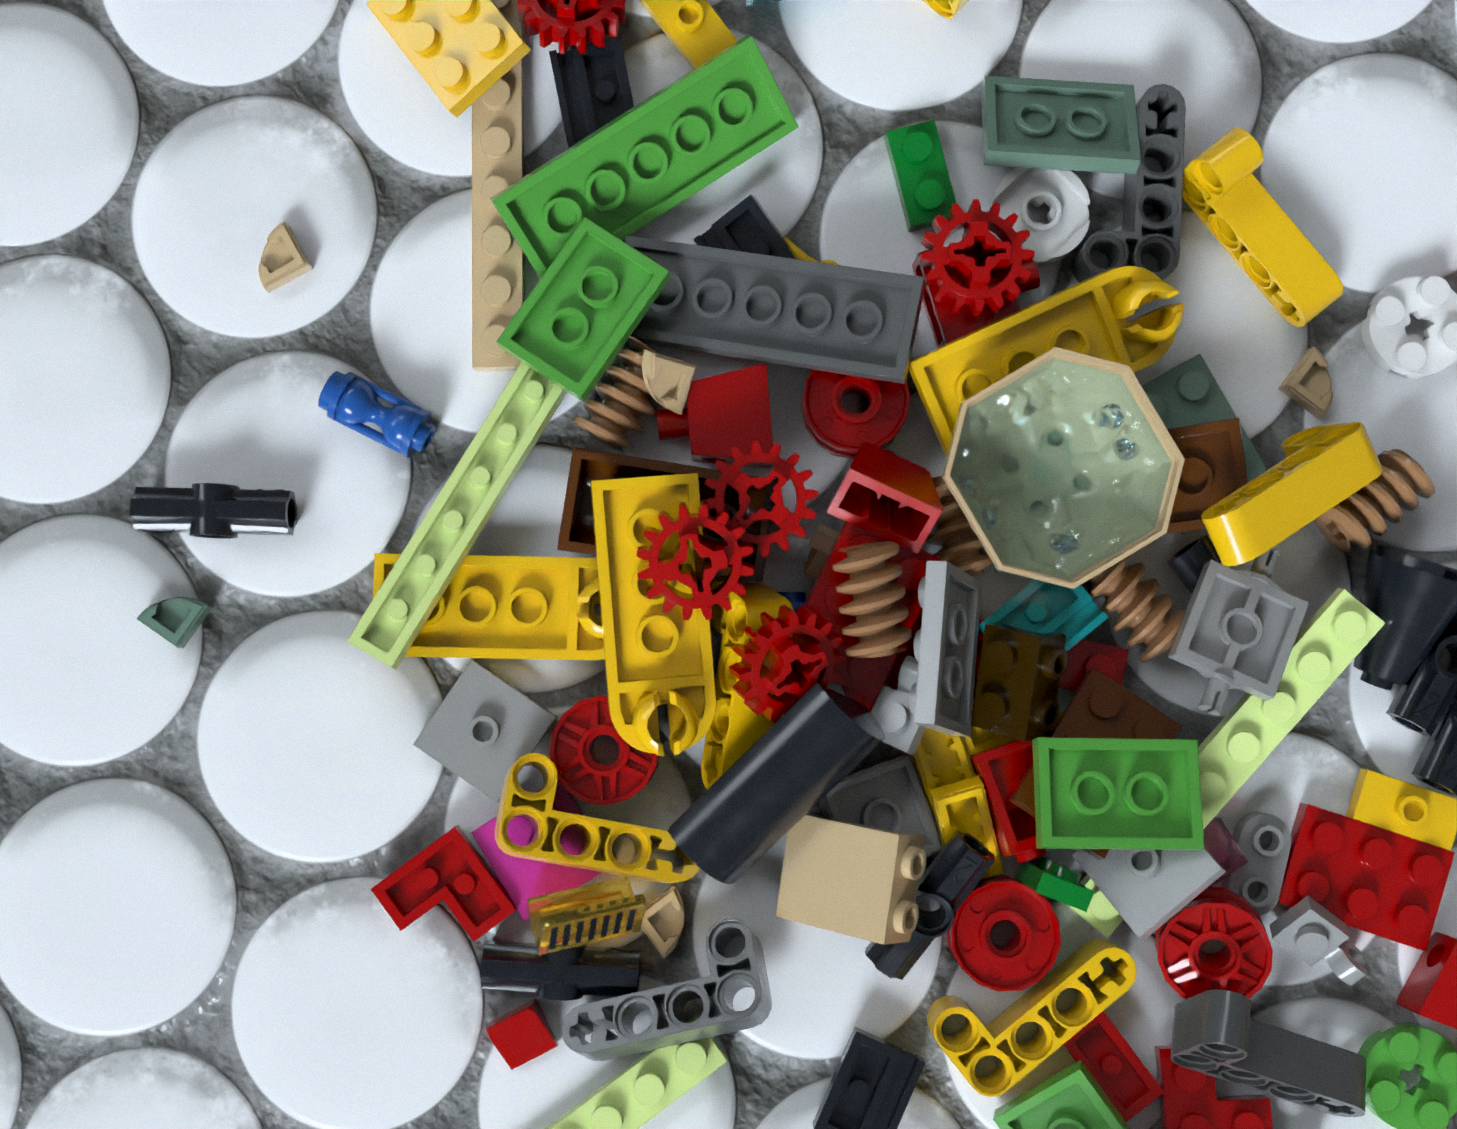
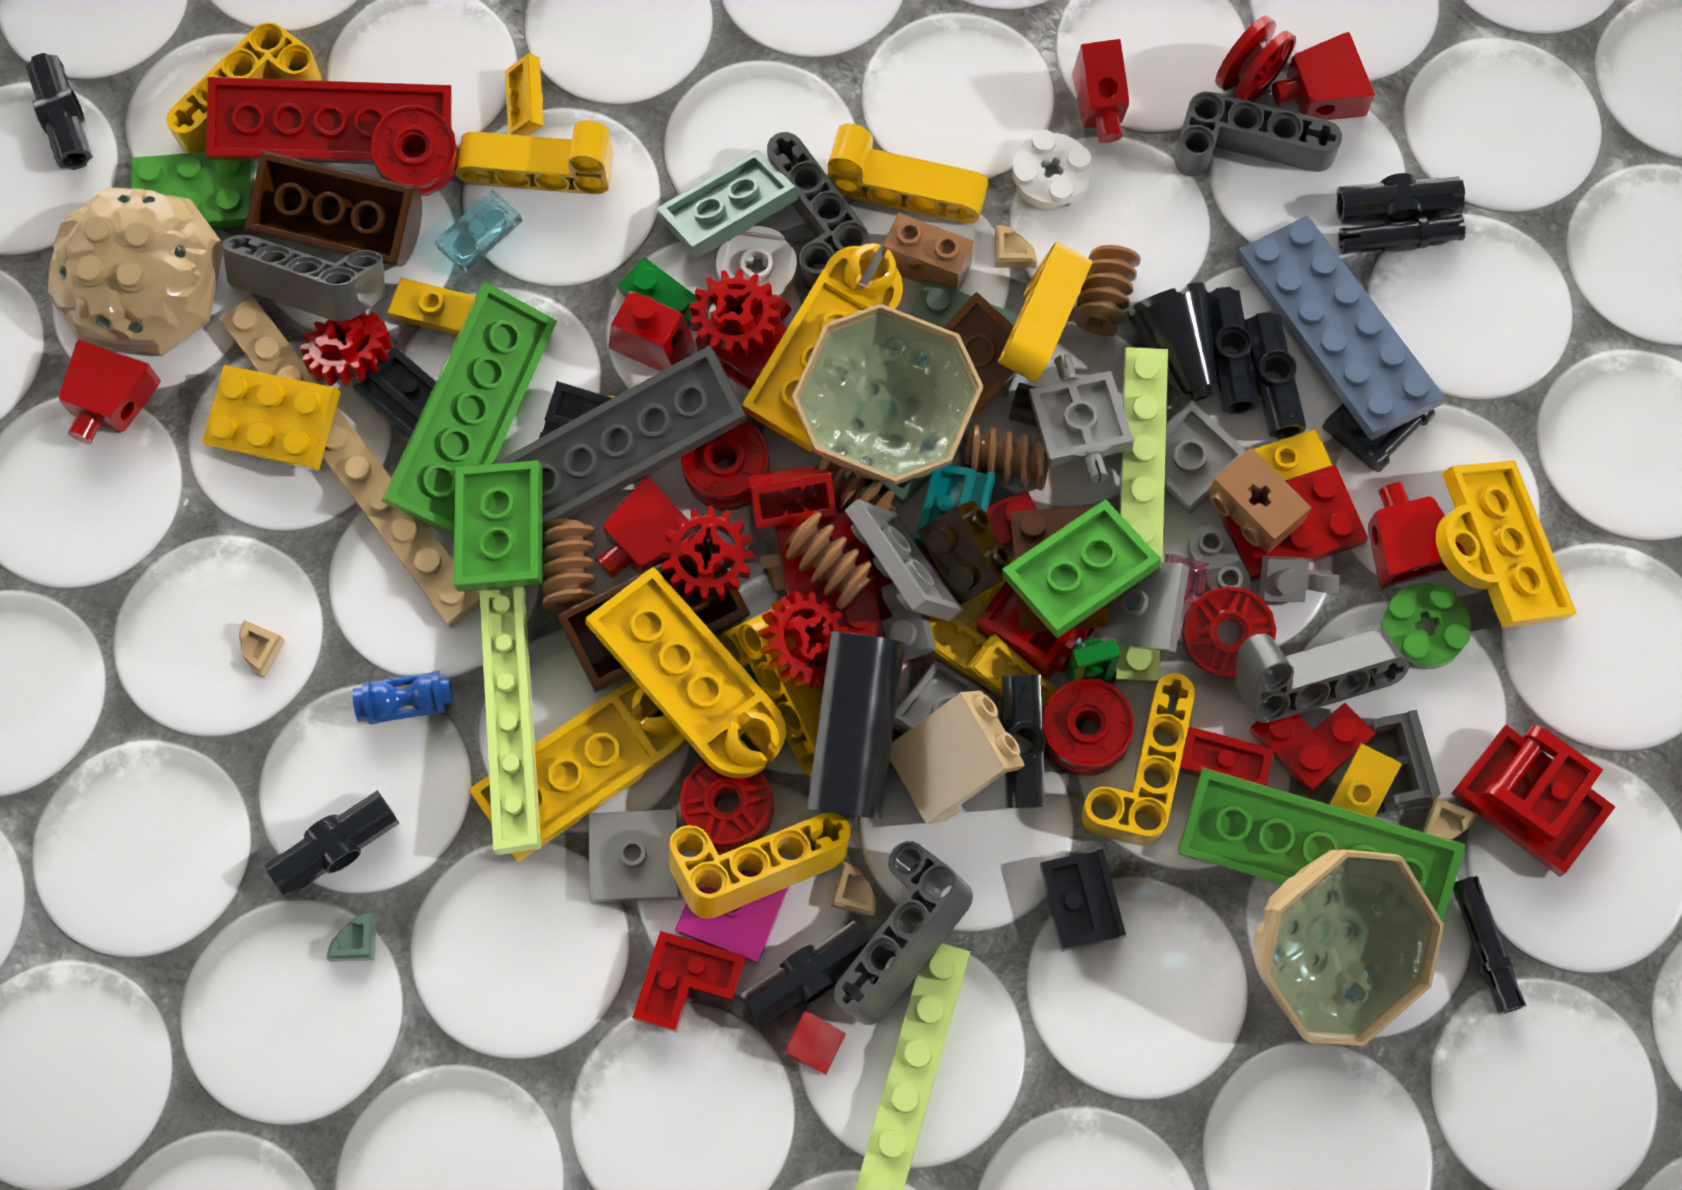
camera: 30 degrees left, 15 degrees down
clear yellow panel [526,876,647,955] -> none
red gear [636,501,754,621] -> none
tan tile [642,349,697,415] -> none
none -> red torso [608,292,696,372]
none -> medium nougat brick [882,212,974,291]
none -> light grey plate [1164,401,1246,515]
none -> medium nougat brick [1208,447,1312,554]

